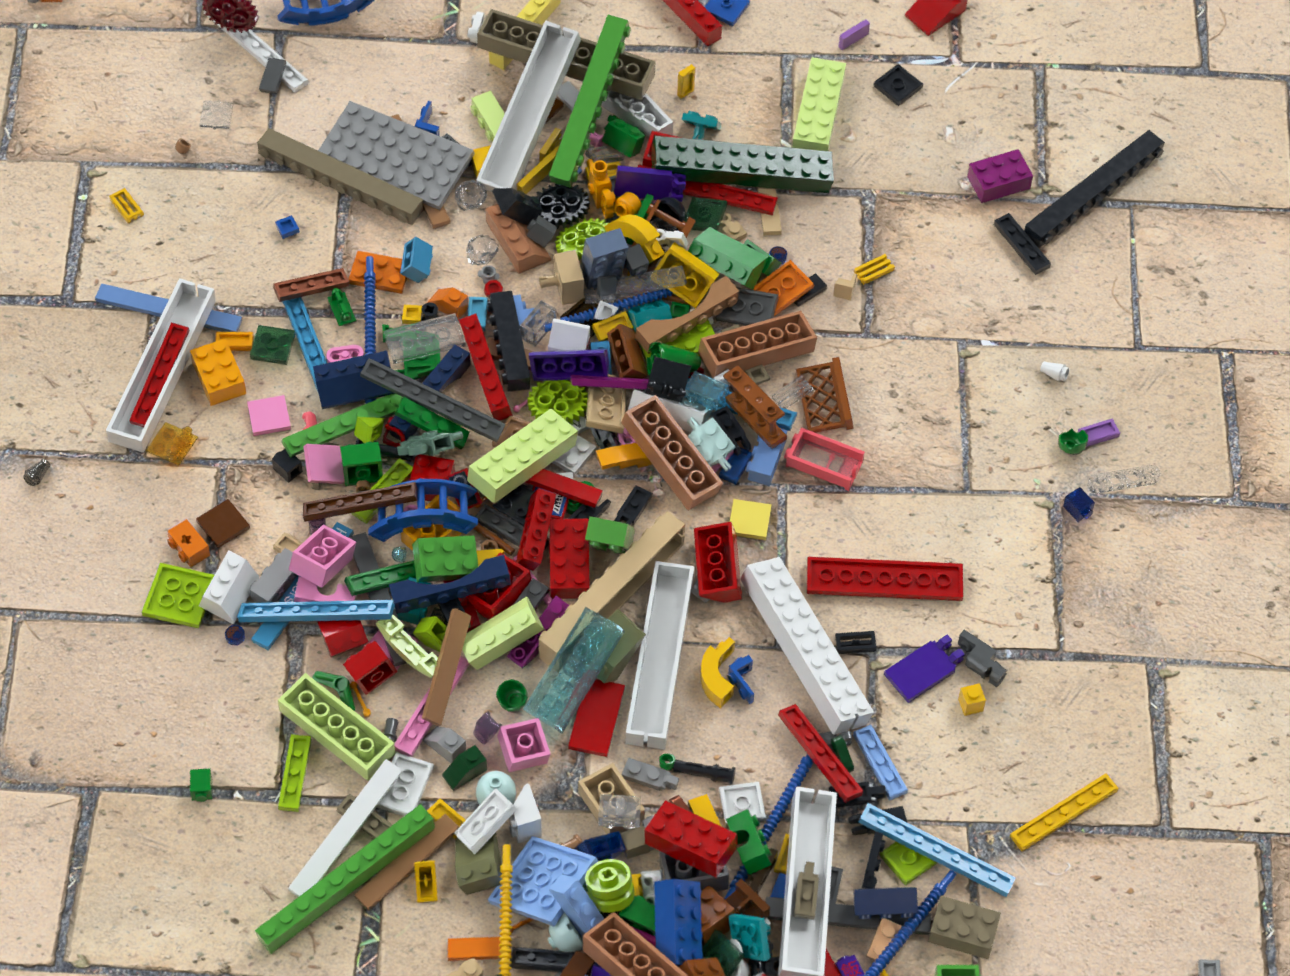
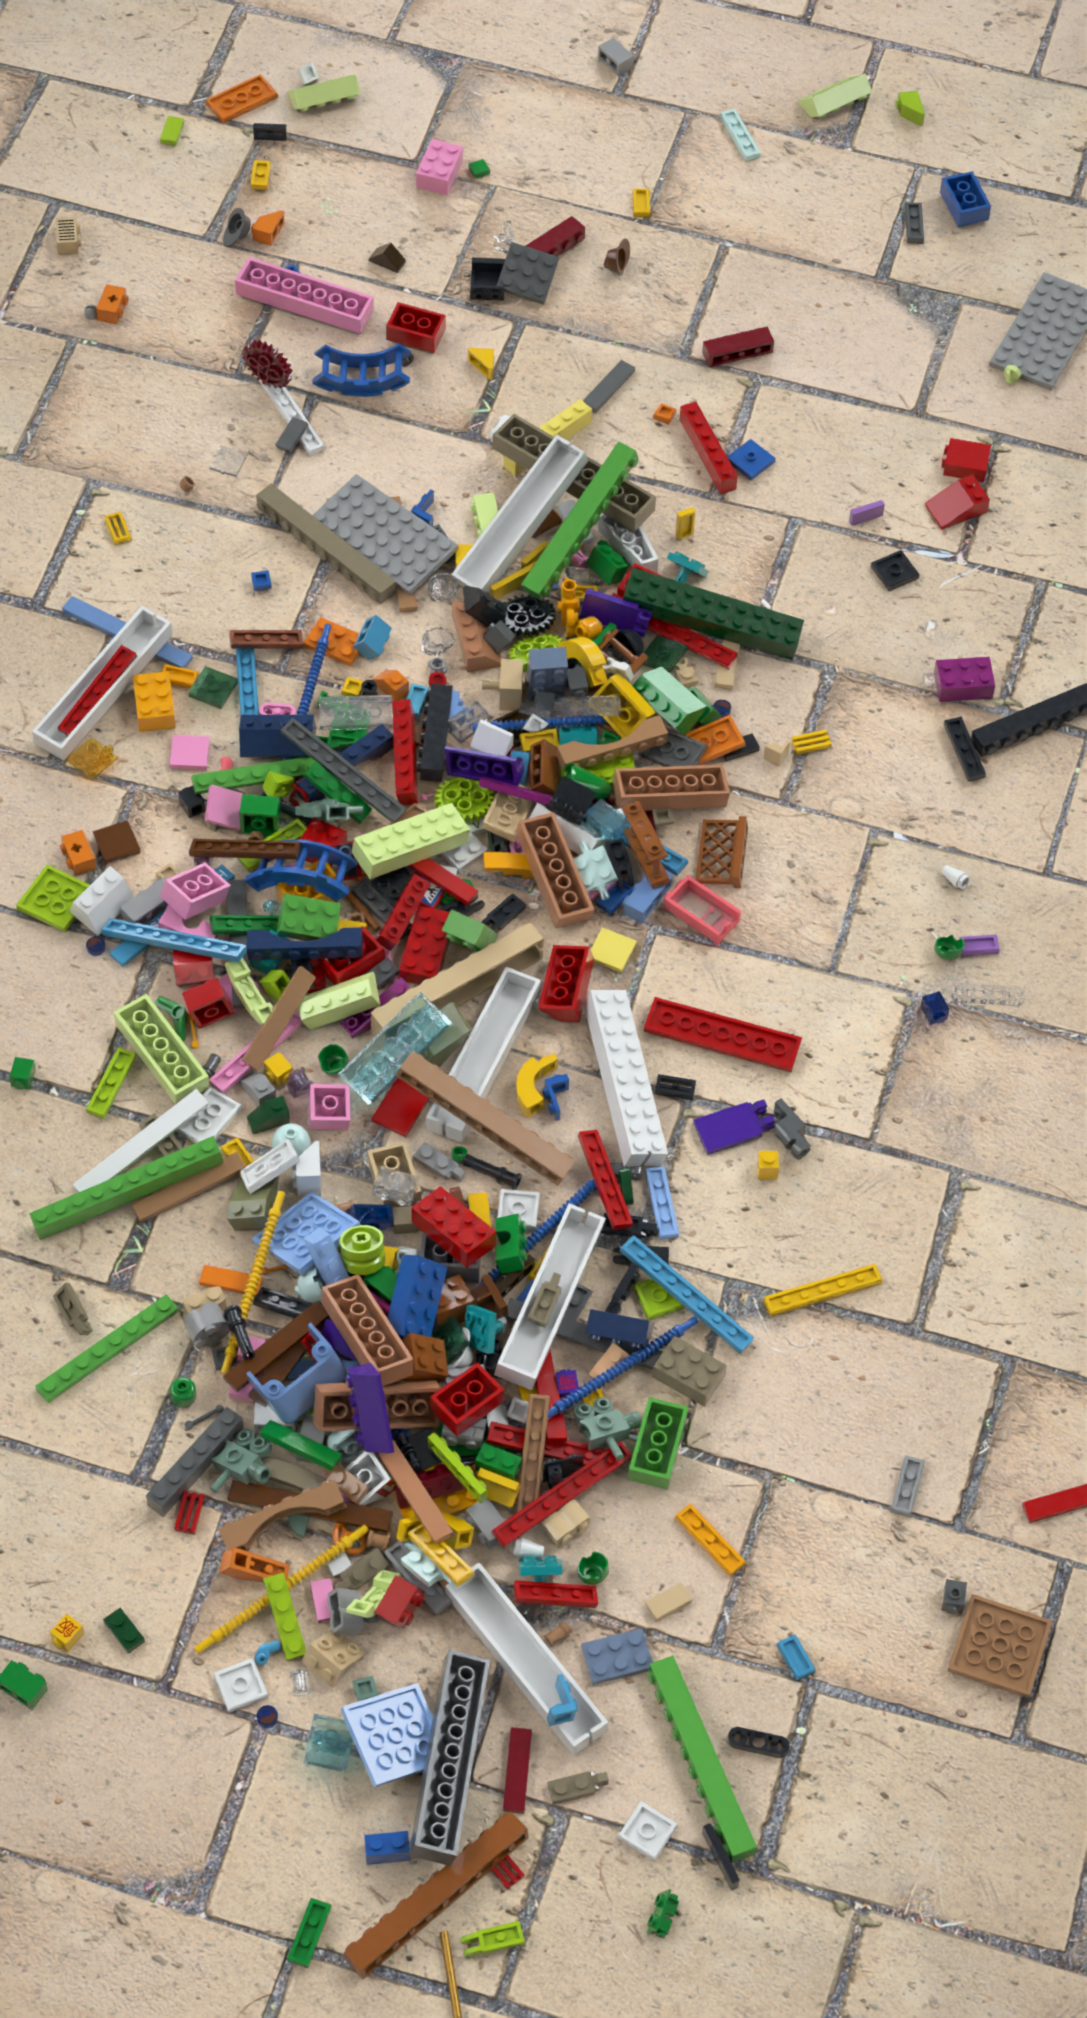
camera: 15 degrees right, 0 degrees up
green hinge [327,288,356,326] -> none
yellow slope [414,860,438,903] -> none
clear tile [771,375,813,409] -> none
yellowish green brick [792,57,846,151] -> none
none -> yellow brick [264,1052,294,1087]
none -> medium nougat brick [396,1051,575,1186]

